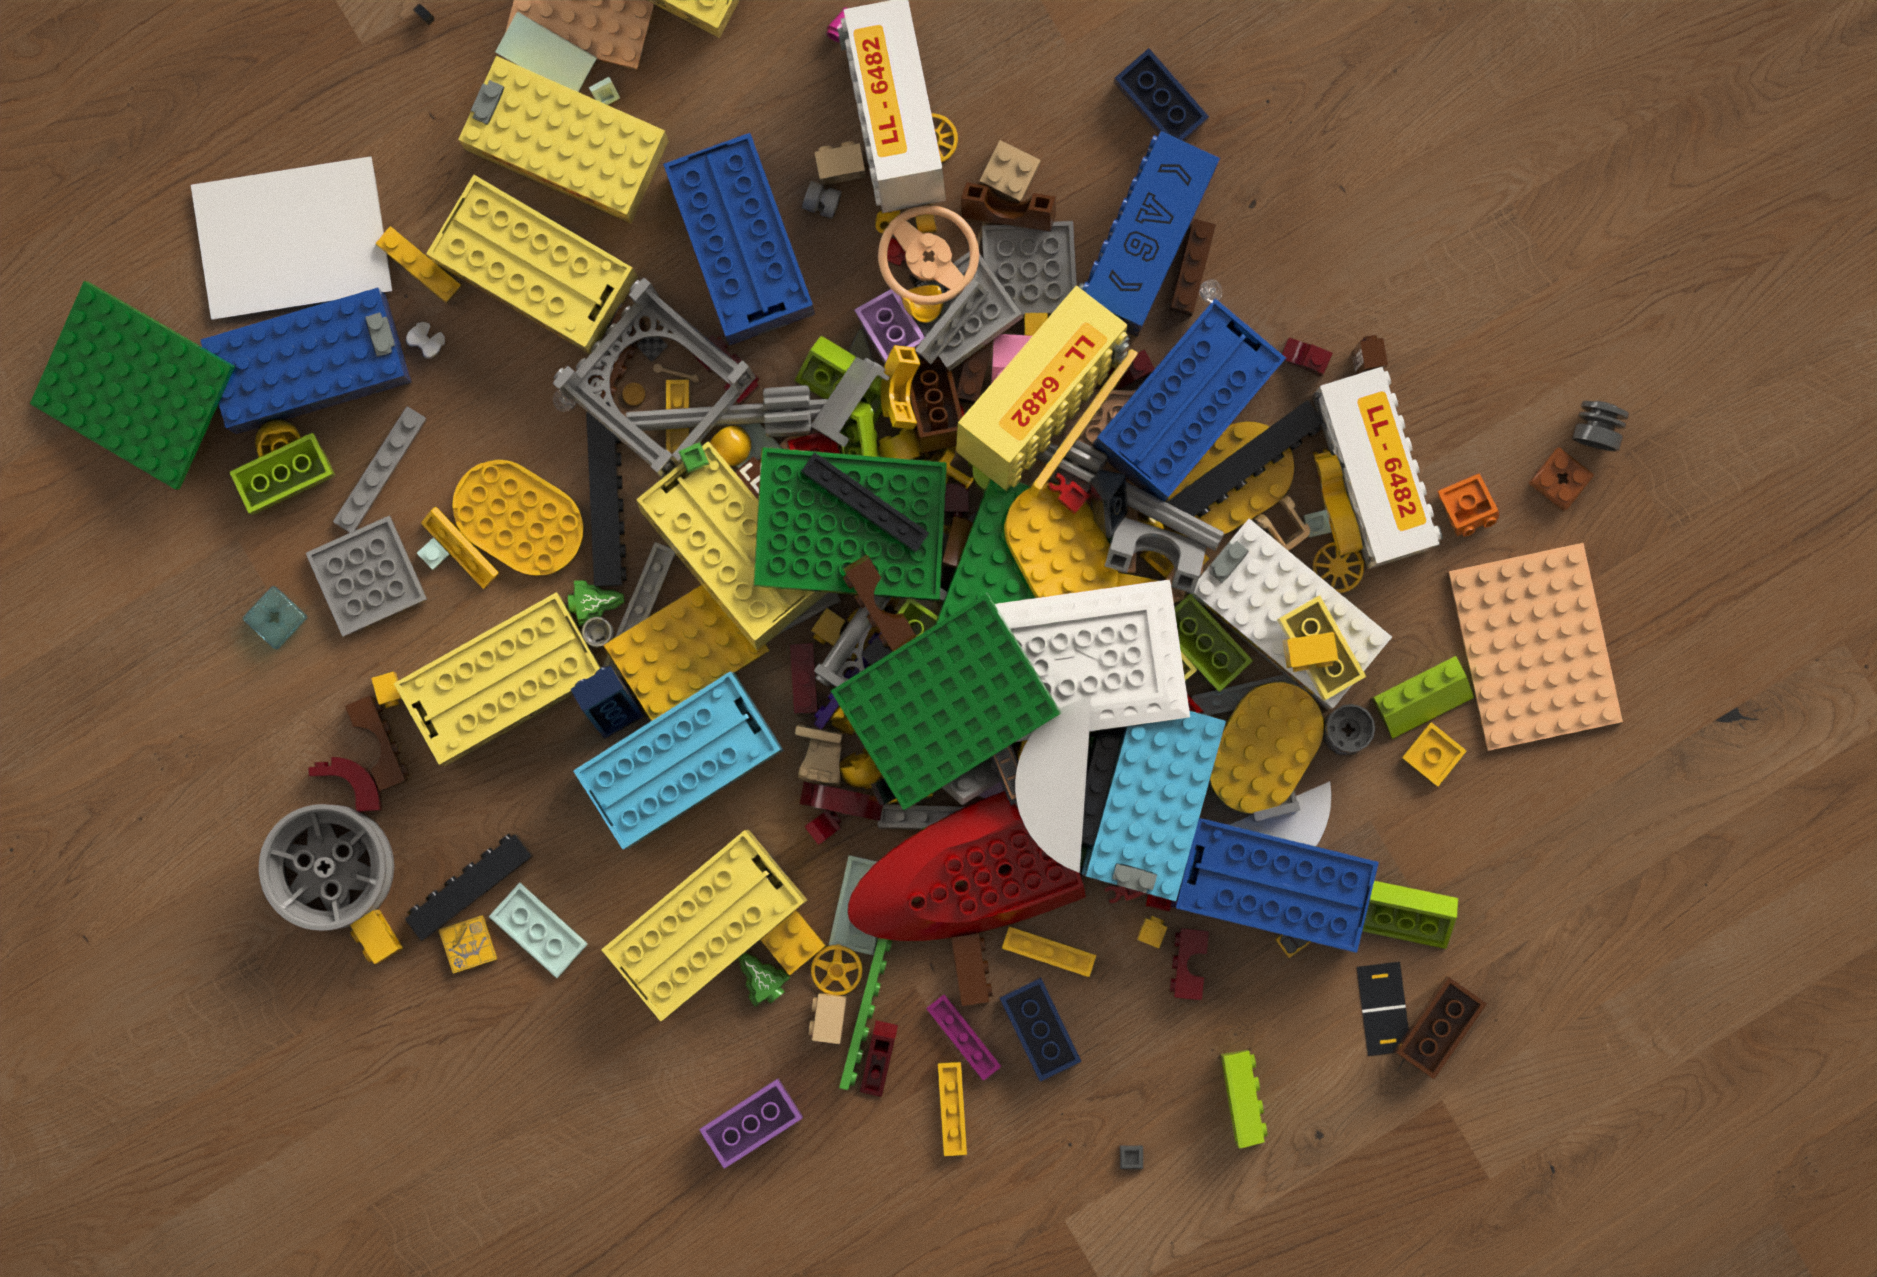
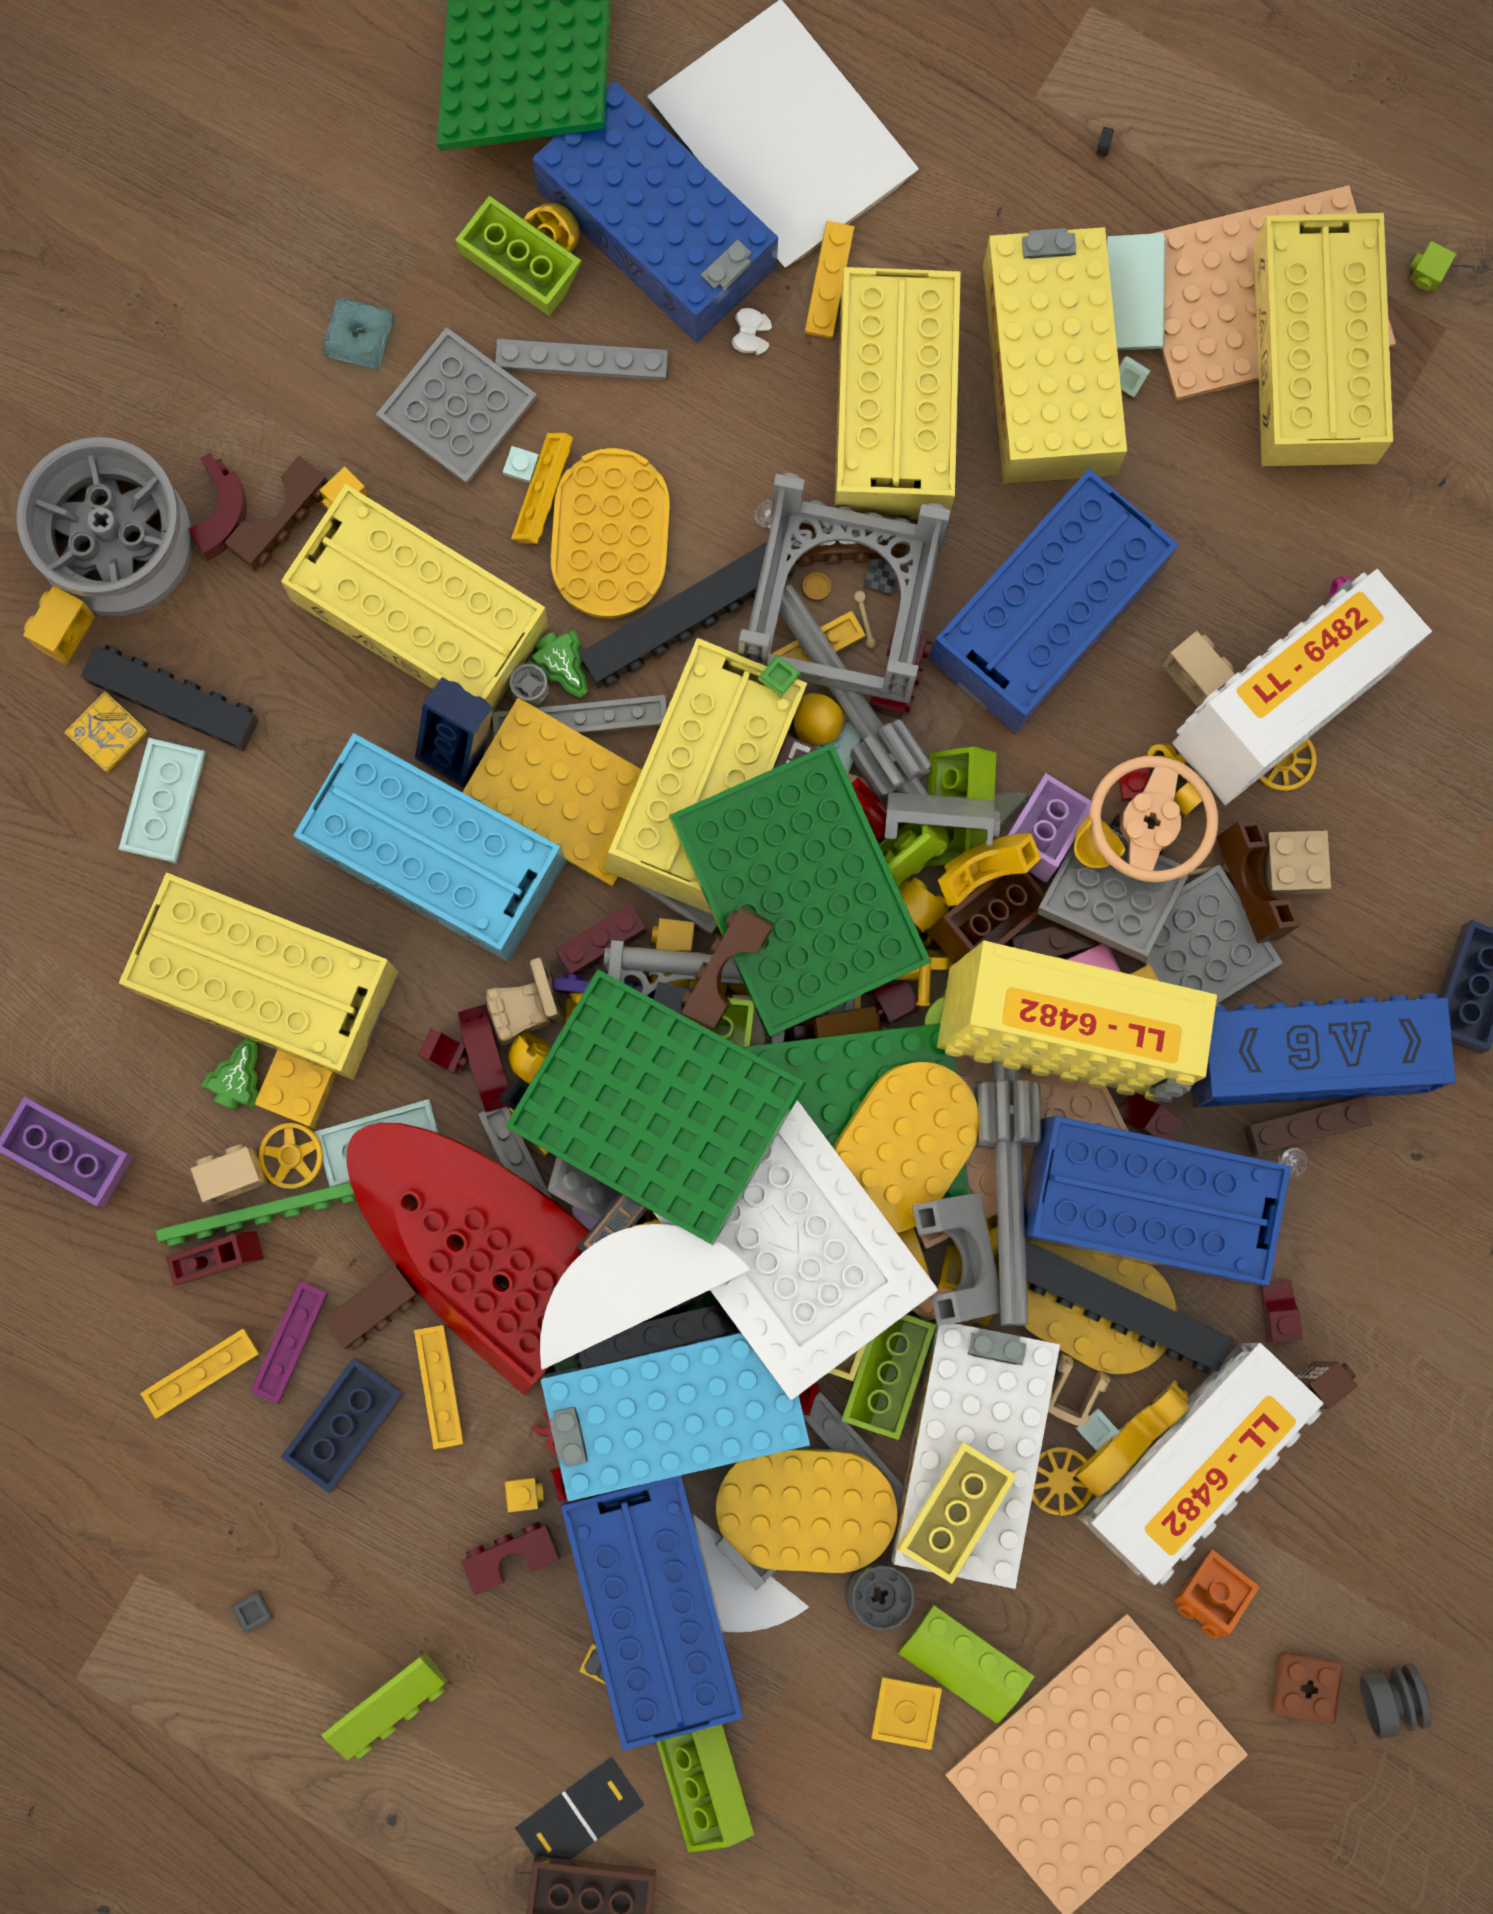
camera: 60 degrees right, 5 degrees down
black plate [800,452,929,553] -> none
light grey wheel [802,181,842,219] -> none
light grey plate [915,279,989,364] -> none
yellow tile [1029,349,1138,498] -> none
red plate [1047,473,1090,514] -> none
black slope [1089,470,1128,538] -> none
yellow brick [1283,632,1338,672] -> none

